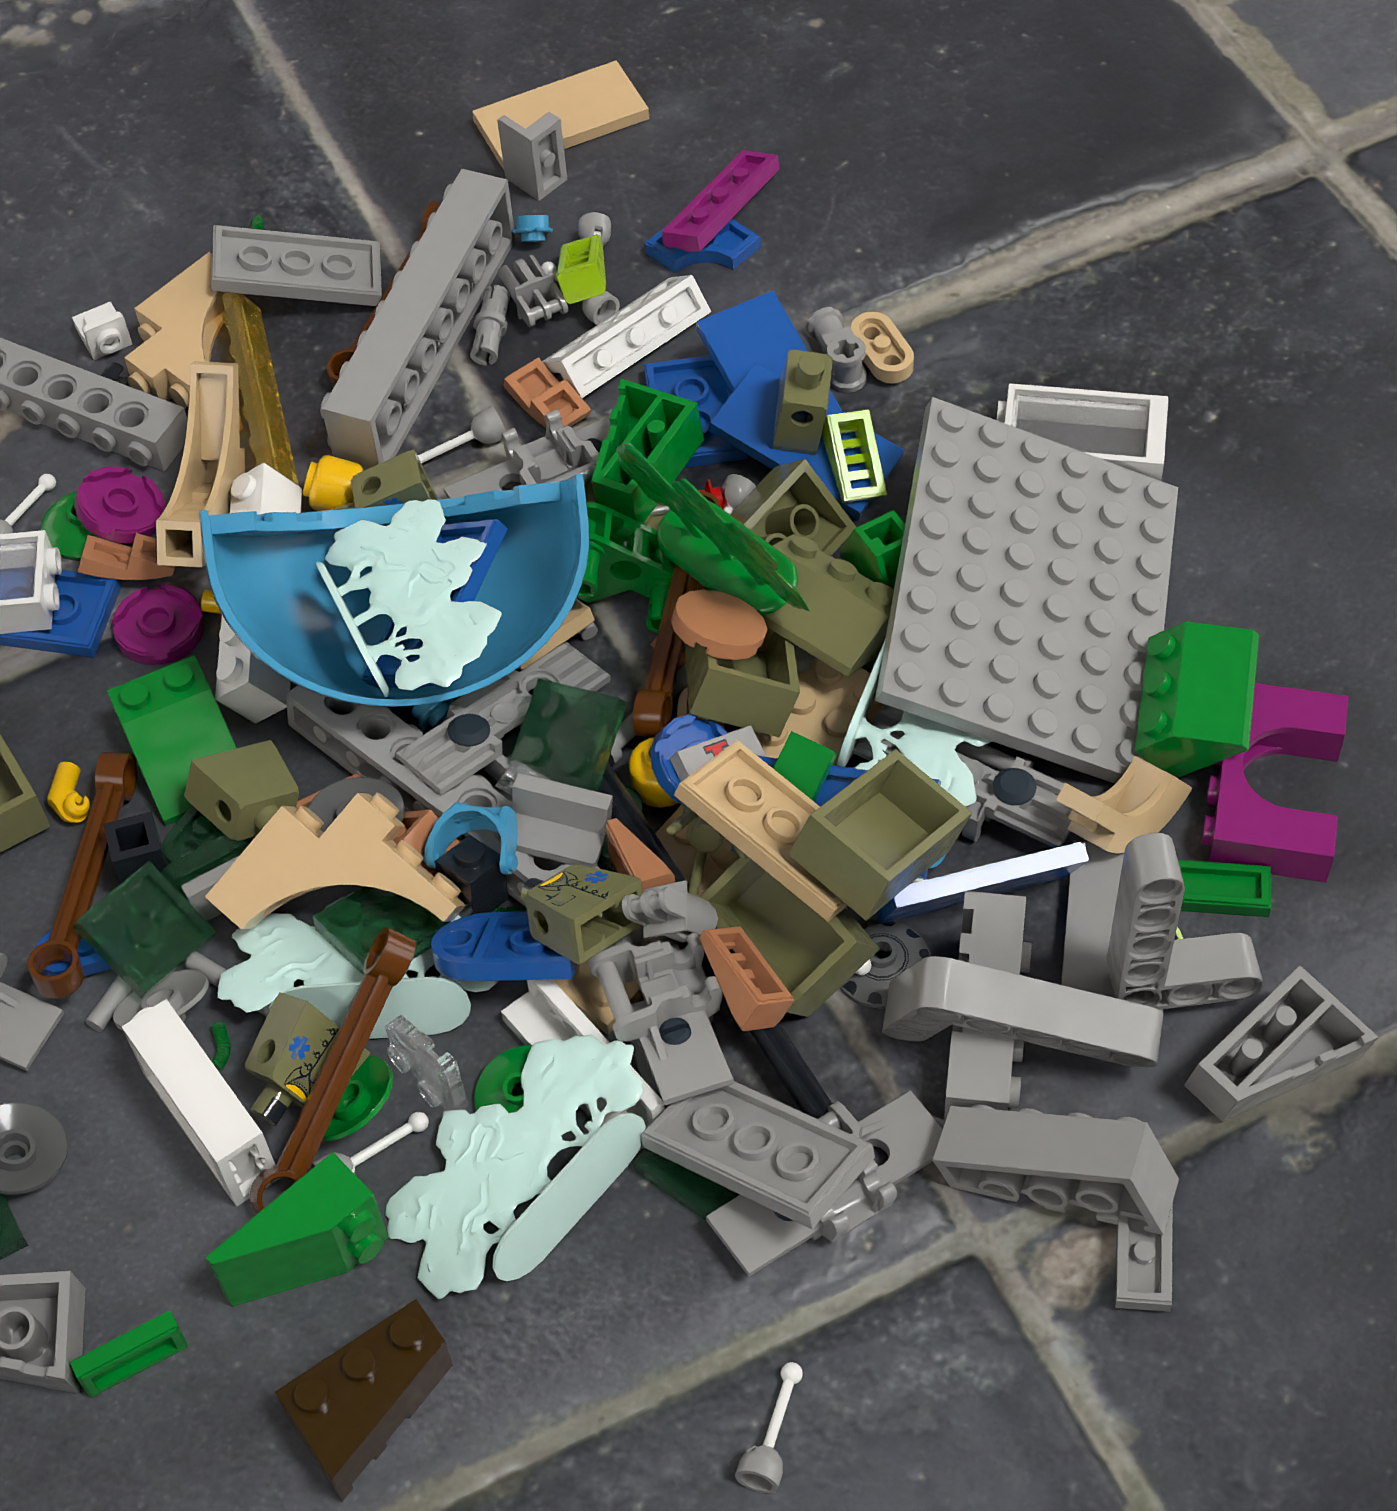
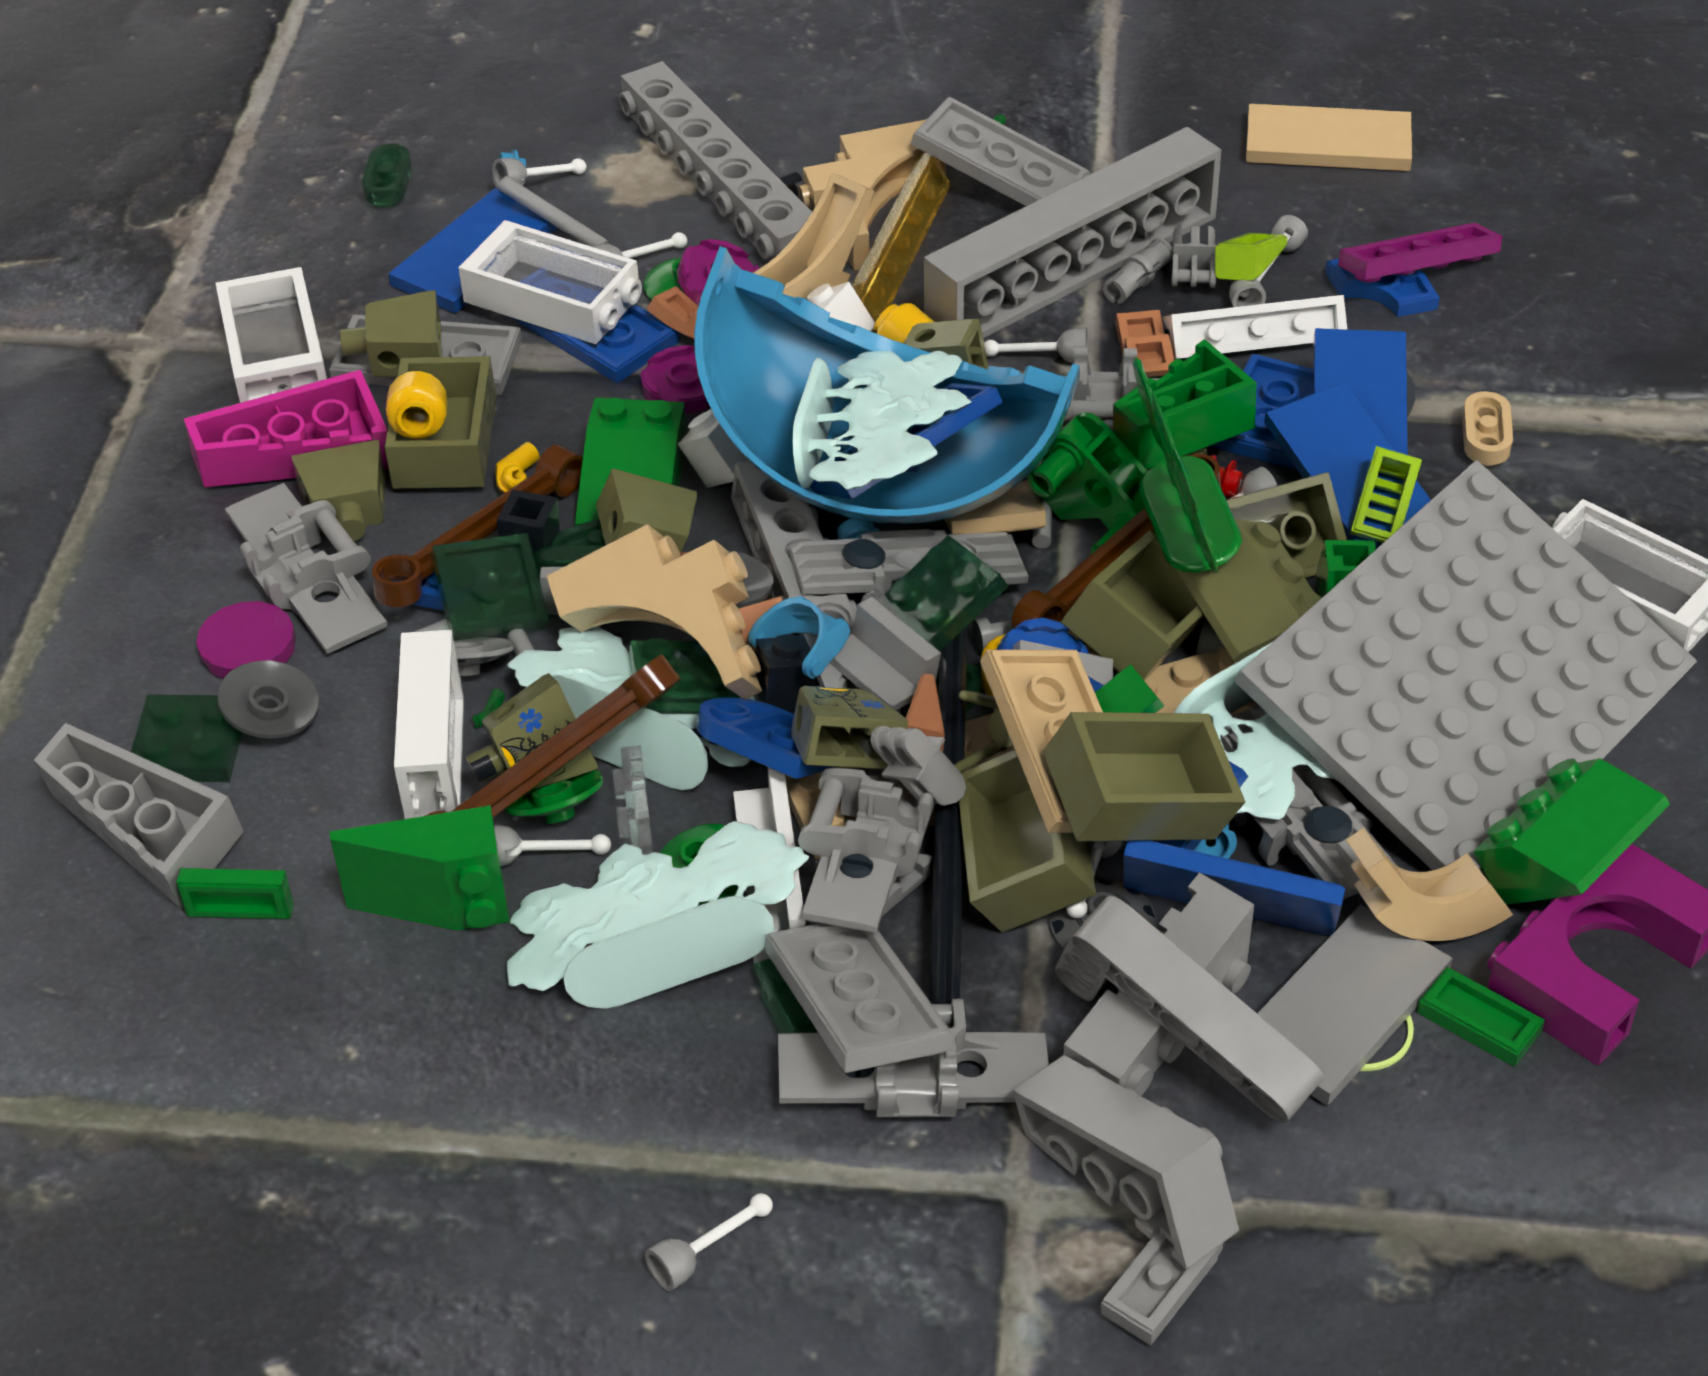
camera: 30 degrees right, 10 degrees down
white bracket [72,302,133,360] -> none
dark brown wedge [275,1299,453,1502] -> none
light grey panel [497,112,568,201] -> none
dark azure plate [512,215,553,242] -> none
nougat tile [671,590,767,660] -> none
nougat slope [699,926,794,1031] -> none
olive torso [772,349,833,455] -> none
light grey connector [806,307,867,393] -> none
light grey beam [1106,833,1264,1010] -> none
light grey wedge [1184,966,1379,1122] -> none

